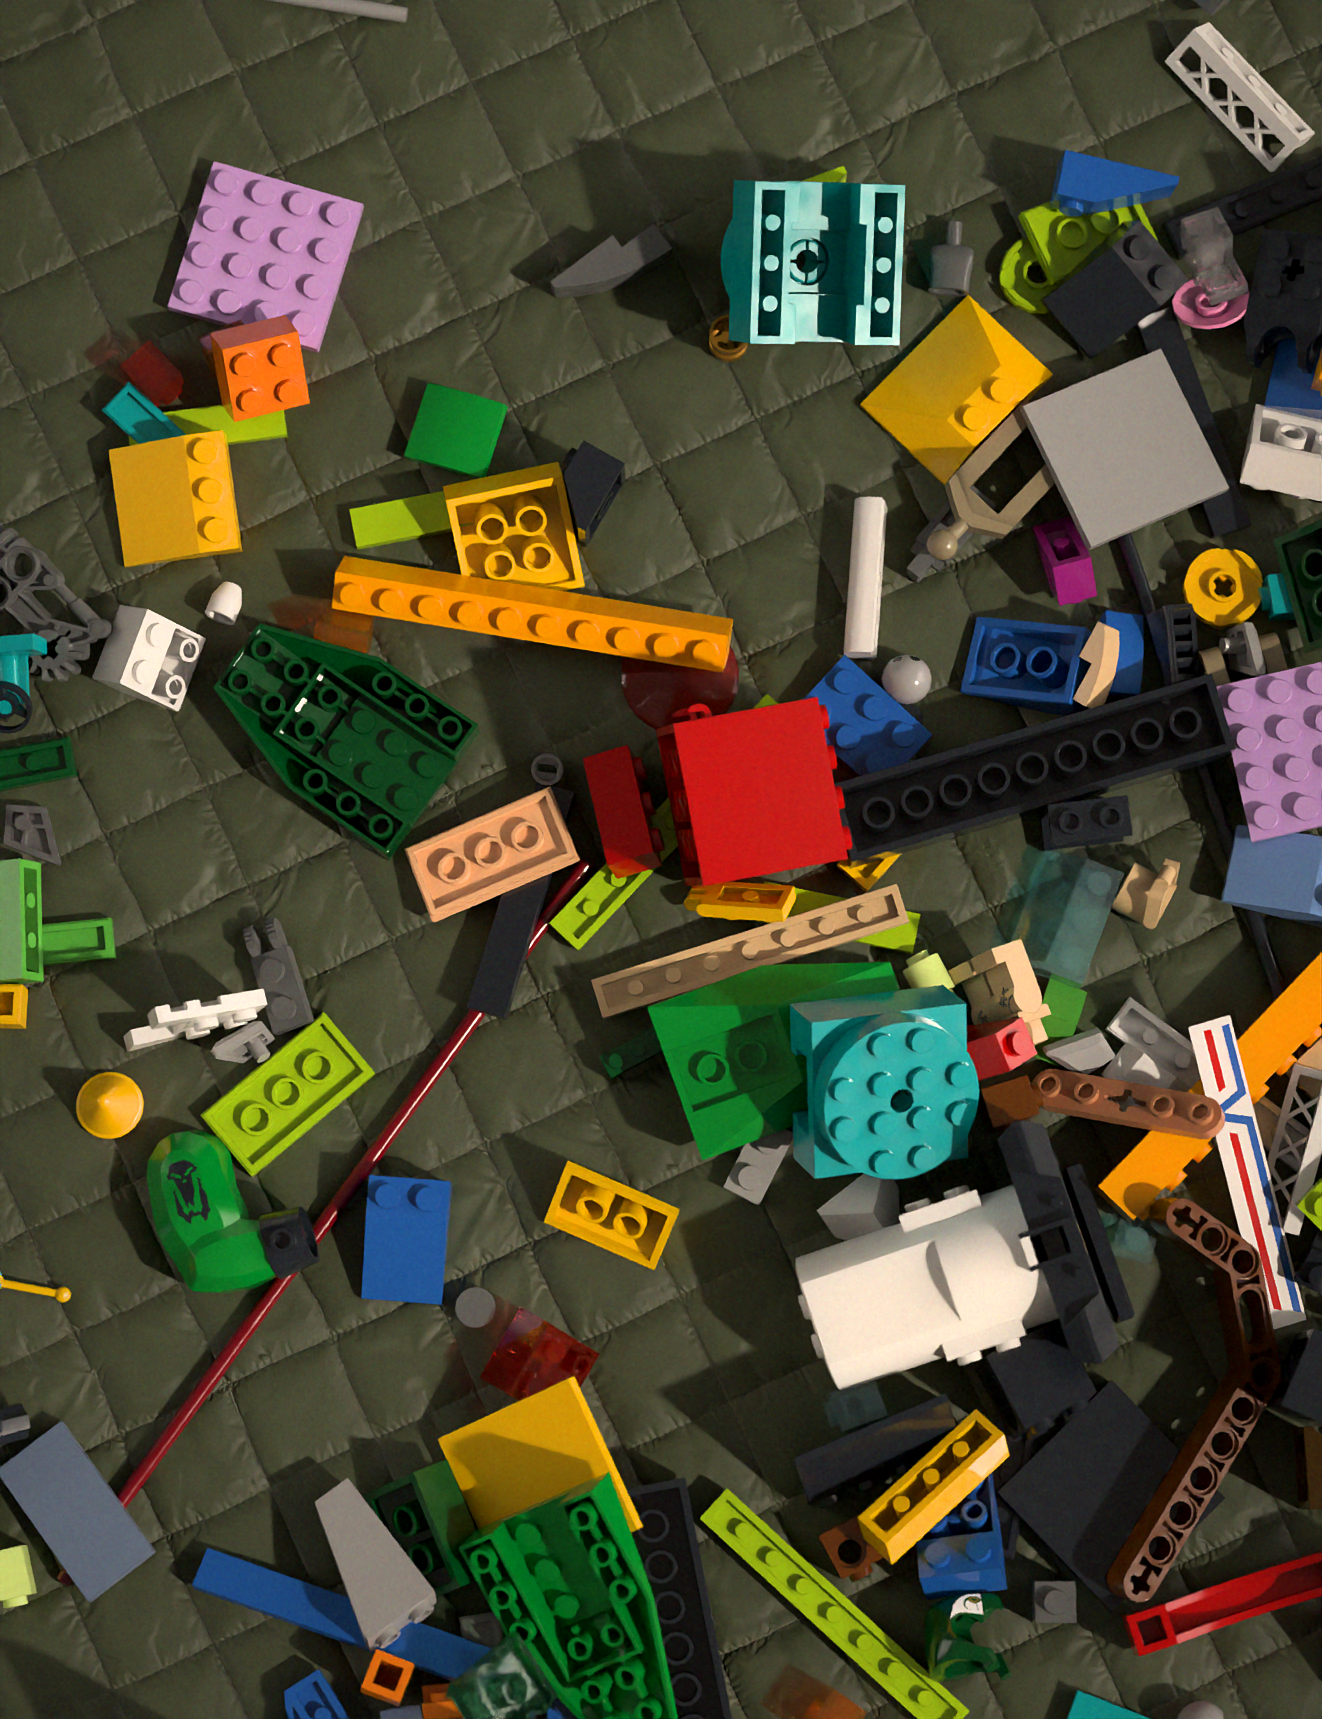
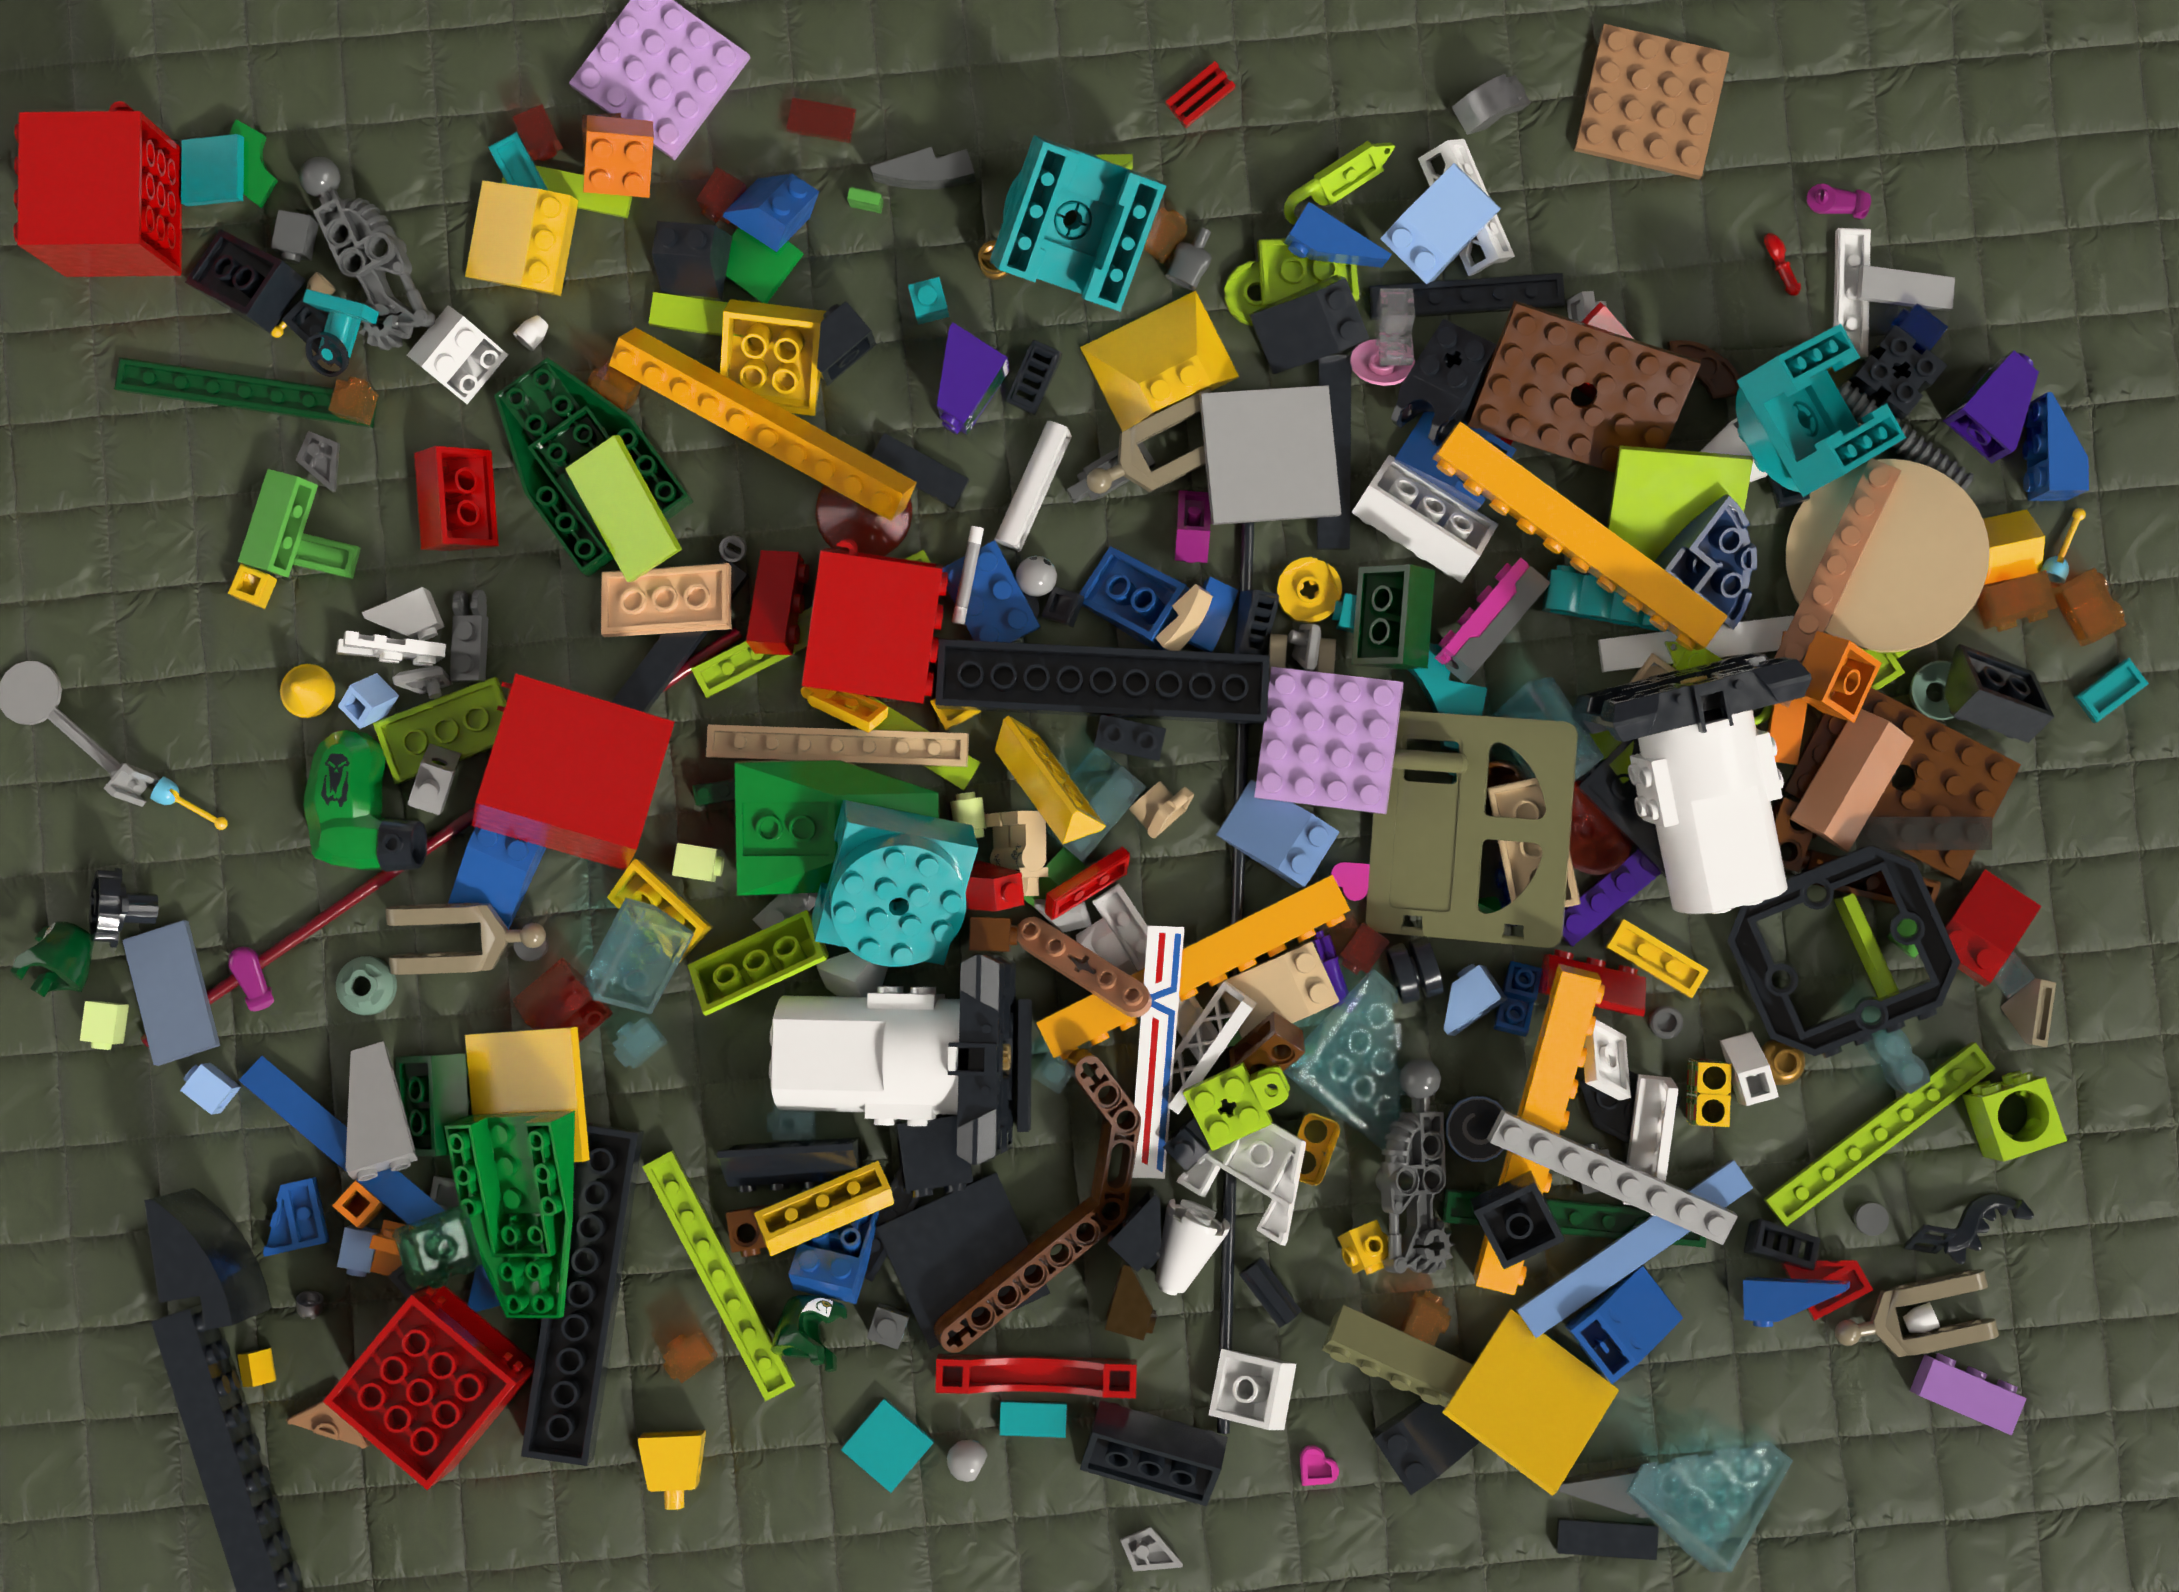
camera: 20 degrees right, 5 degrees up
none -> light blue brick [180,1063,241,1115]
none -> magenta piece [228,946,274,1011]
none -> clear orange brick [329,377,378,426]
none -> sand green piece [336,956,397,1016]
none -> light blue brick [338,673,399,729]
none -> white slope [362,587,445,641]
none -> dark tan piece [385,903,546,975]
none -> light grey torso [407,743,462,815]
none -> red slope [414,446,499,551]
none -> red piece [472,674,675,870]
none -> lime tile [565,435,682,582]
none -> clear light blue slope [584,898,694,1014]
none -> clear light blue brick [612,1017,668,1069]
none -> black slope [652,221,733,300]
none -> yellowish green brick [672,843,724,882]
none -> lime slope [687,910,829,1016]
none -> clear red brick [696,167,747,224]
none -> blue slope [723,174,819,252]
none -> clear red tile [786,98,857,143]
none -> bright green tile [847,187,884,214]
none -> black tile [871,433,970,509]
none -> teal brick [908,277,949,325]
none -> dark purple slope [937,322,1010,435]
none -> light grey bar [952,526,984,625]
none -> yellow slope [995,715,1106,844]
none -> teal tile [999,1400,1067,1438]
none -> black slope [1006,340,1062,415]
none -> black tile [1042,586,1085,628]
none -> red tile [1044,846,1130,920]
none -> clear orange brick [1143,207,1188,265]
none -> red tile [1165,61,1236,128]
none -> lime plate [1284,141,1395,225]
none -> light blue slope [1380,163,1501,284]

